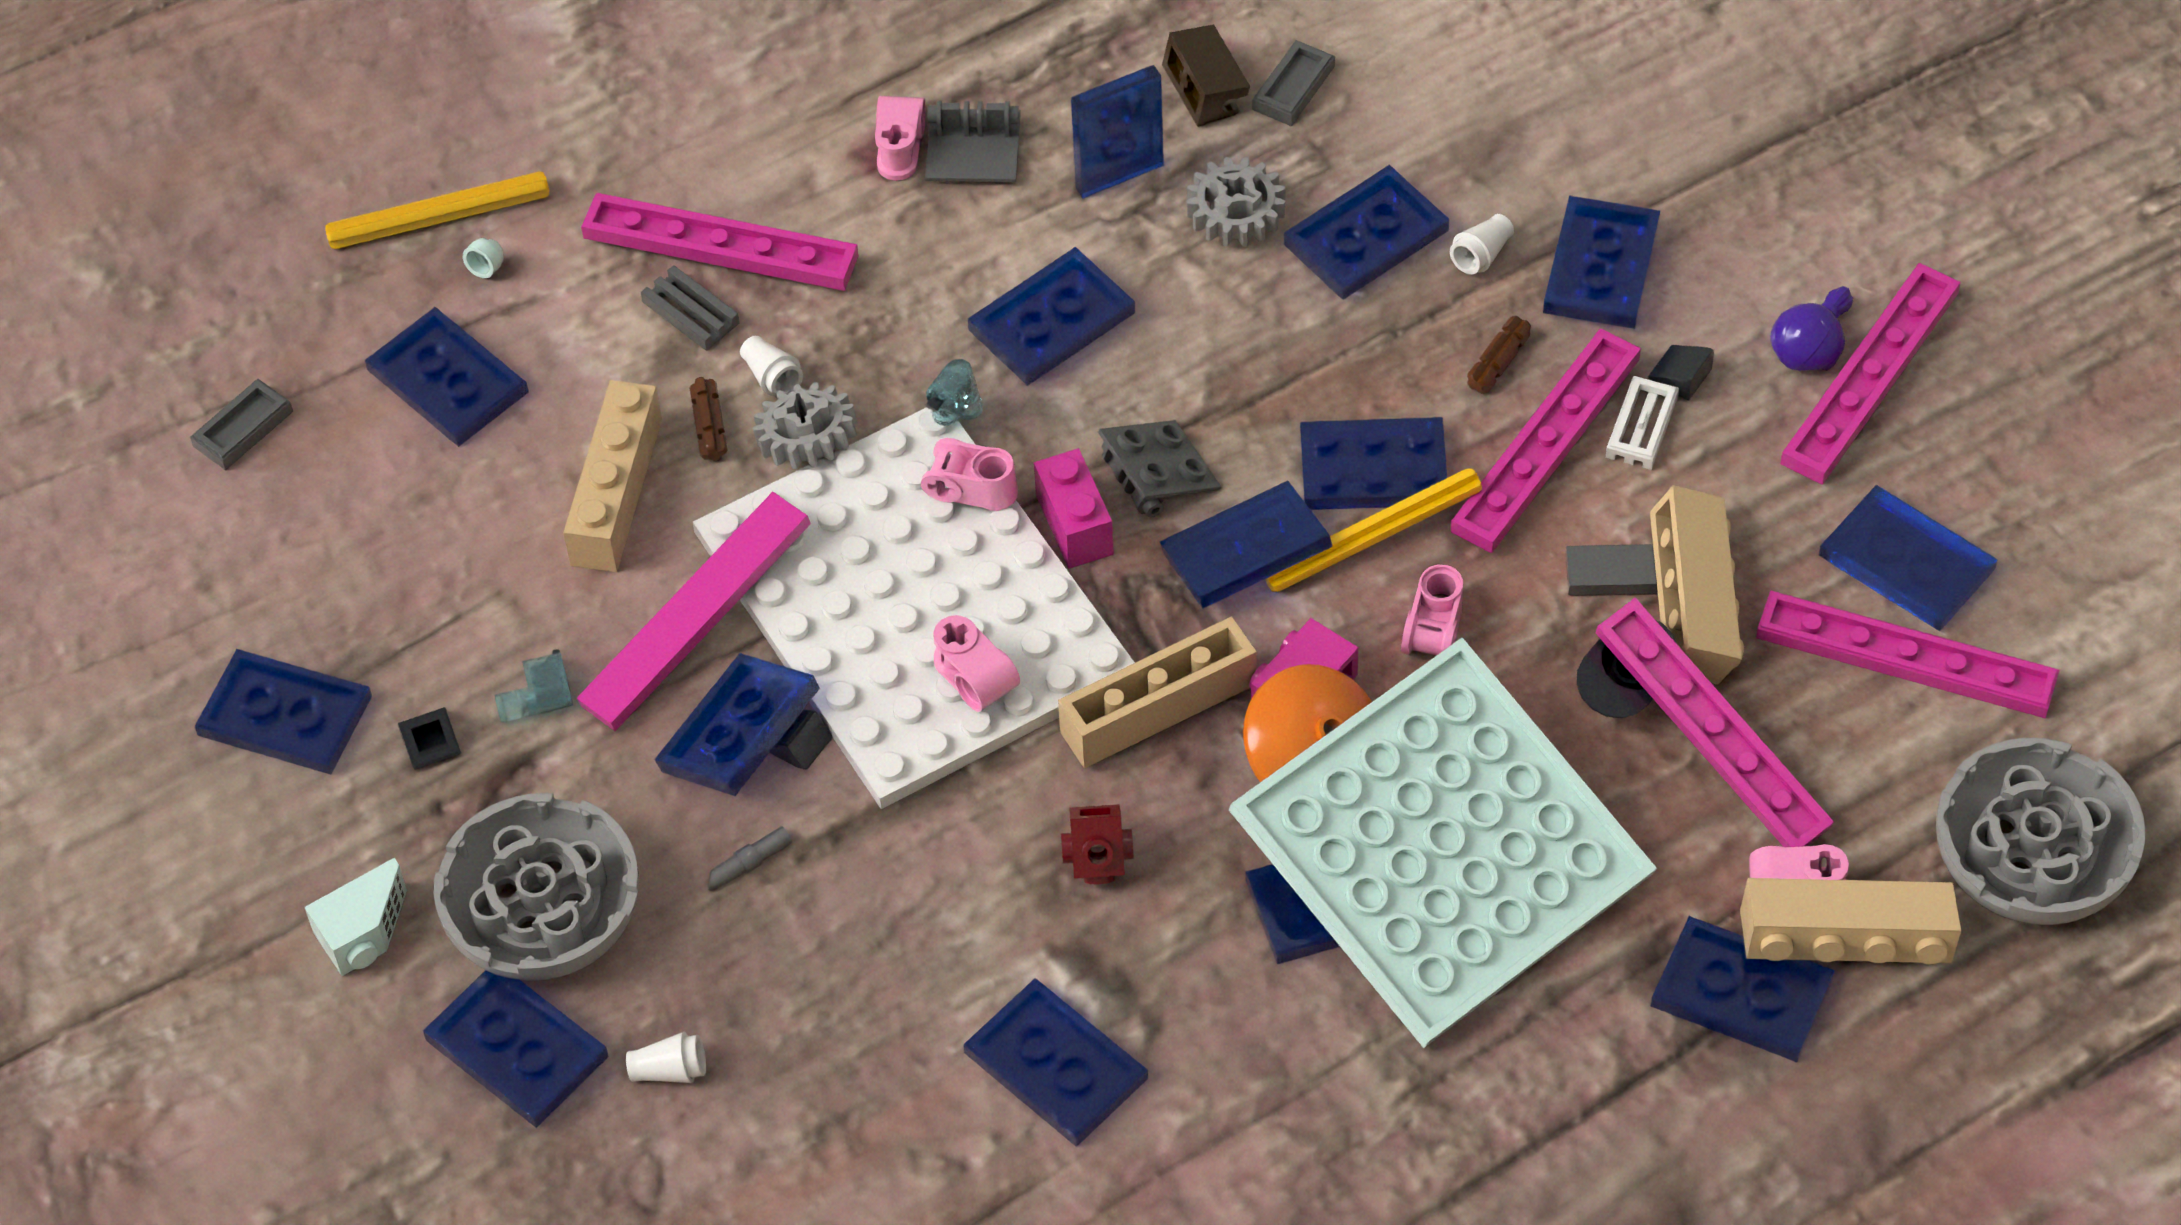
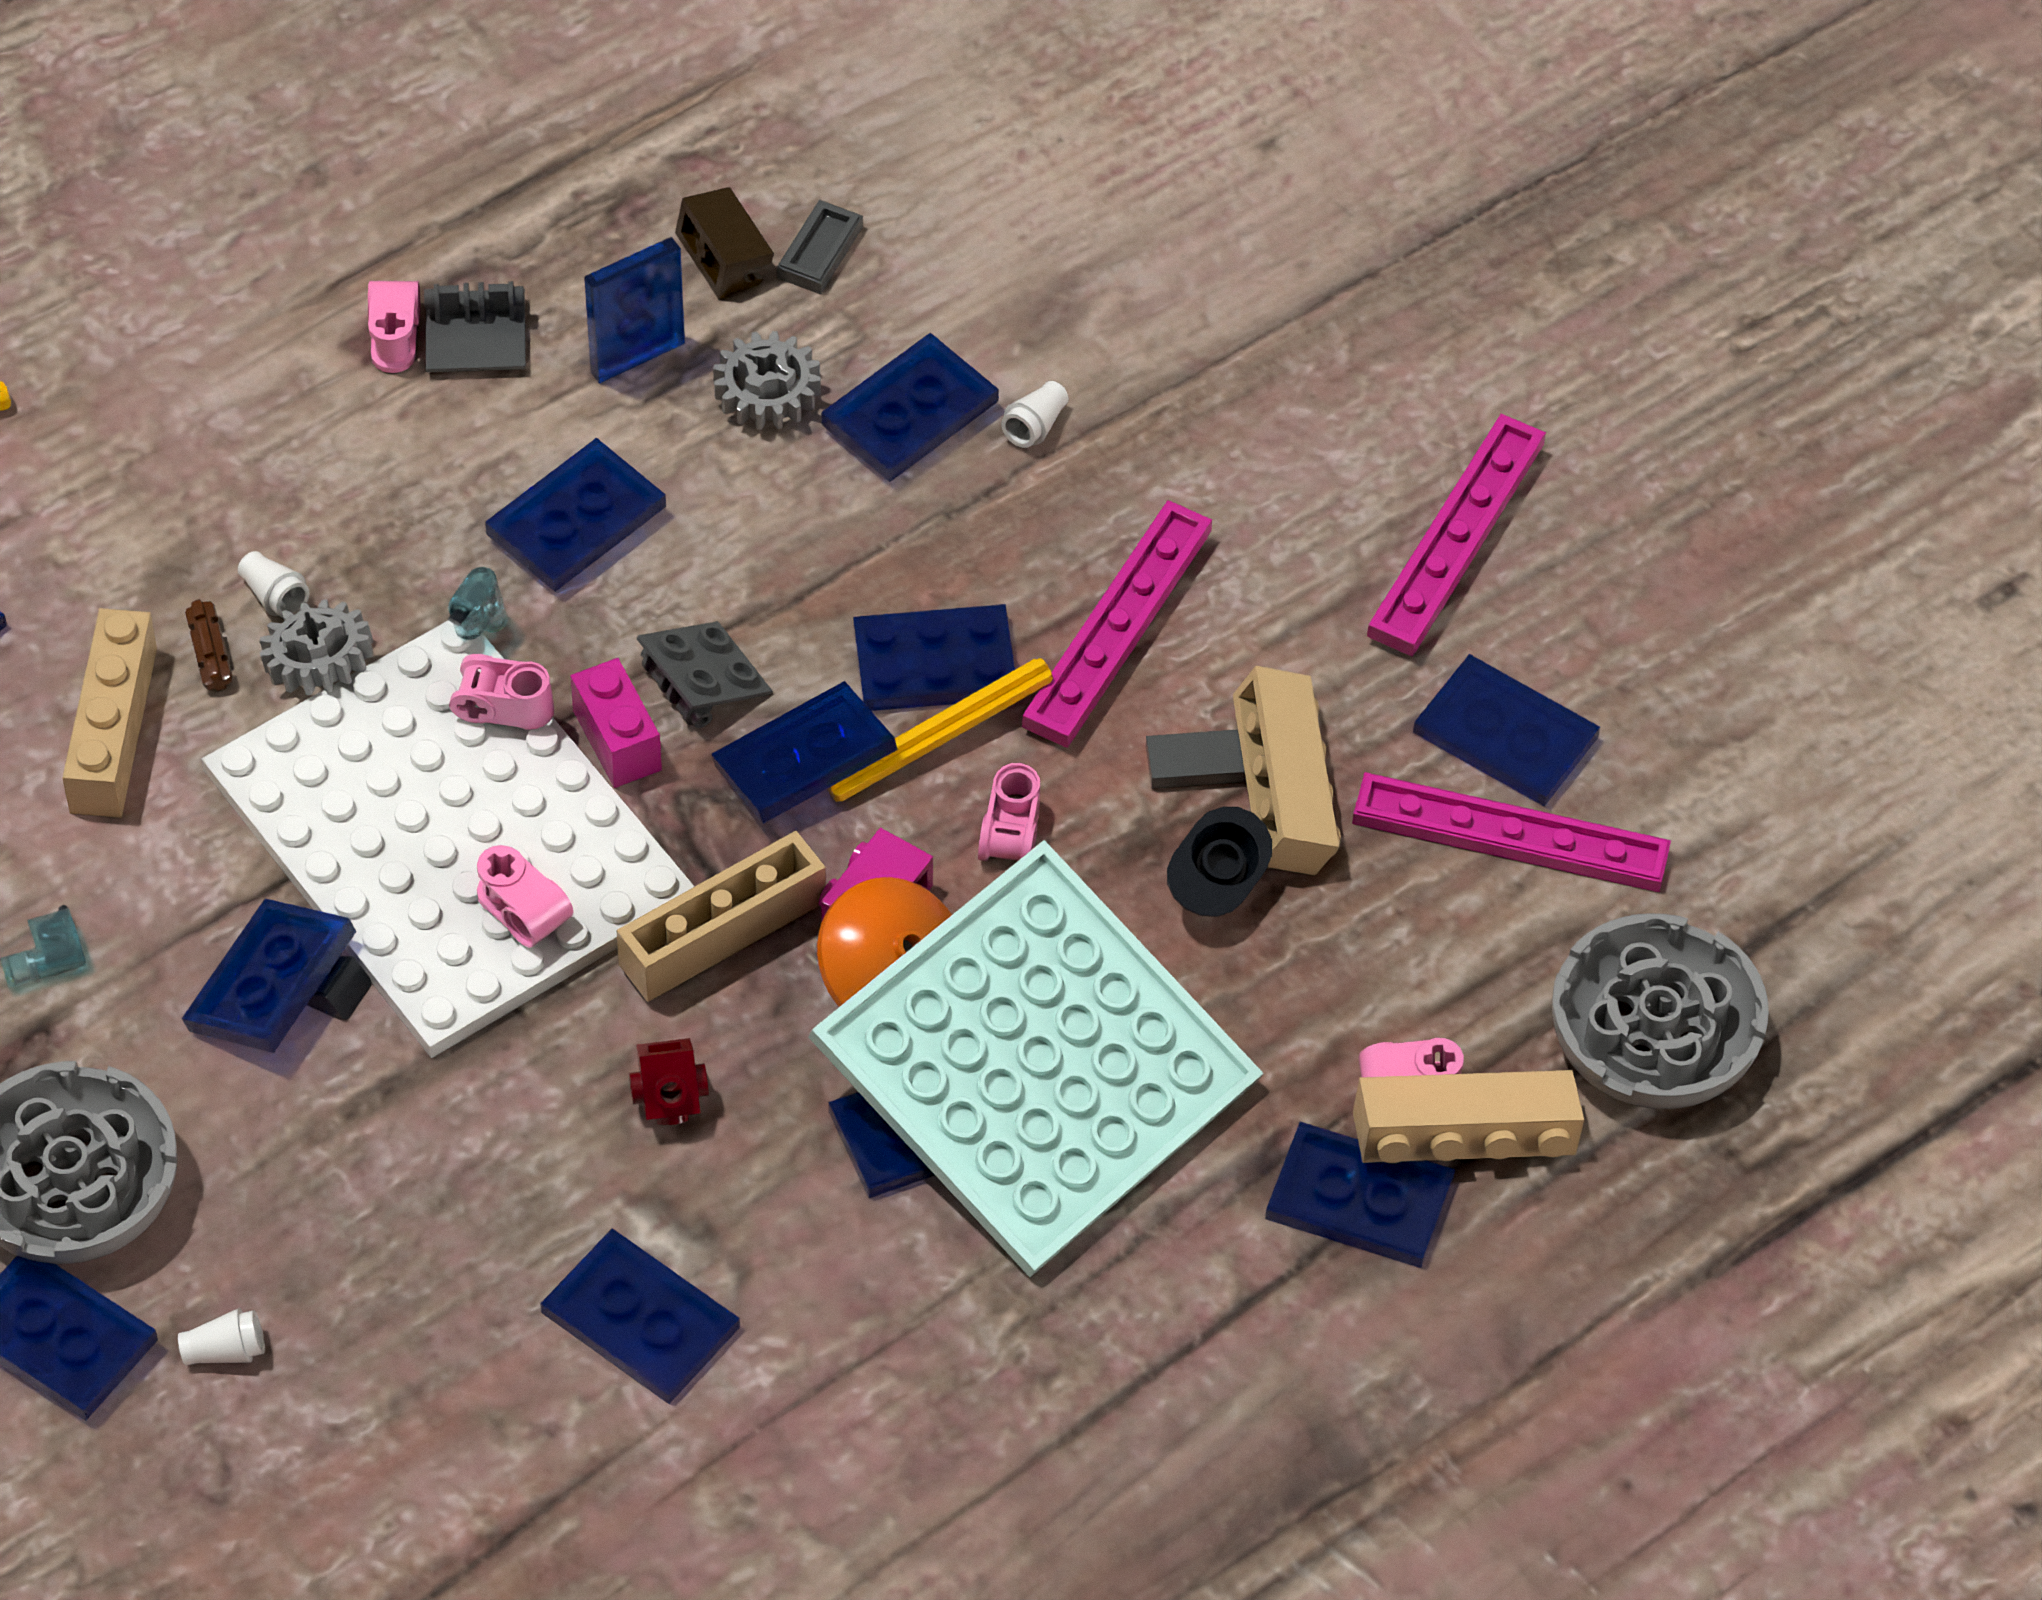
camera: 10 degrees left, 0 degrees up
dark pink tile [576,491,811,731] -> none
dark pink plate [581,193,859,291] -> none
dark grey tile [641,265,740,351] -> none
flat silver piece [708,826,792,890] -> none
reddish brown axle [1467,316,1531,394] -> none
clear blue plate [1543,195,1660,329] -> none
dark pink plate [1595,597,1834,847] -> none
white tile [1605,376,1679,470] -> none
black slope [1648,345,1714,401] -> none
dark purple hair [1770,286,1853,371] -> none

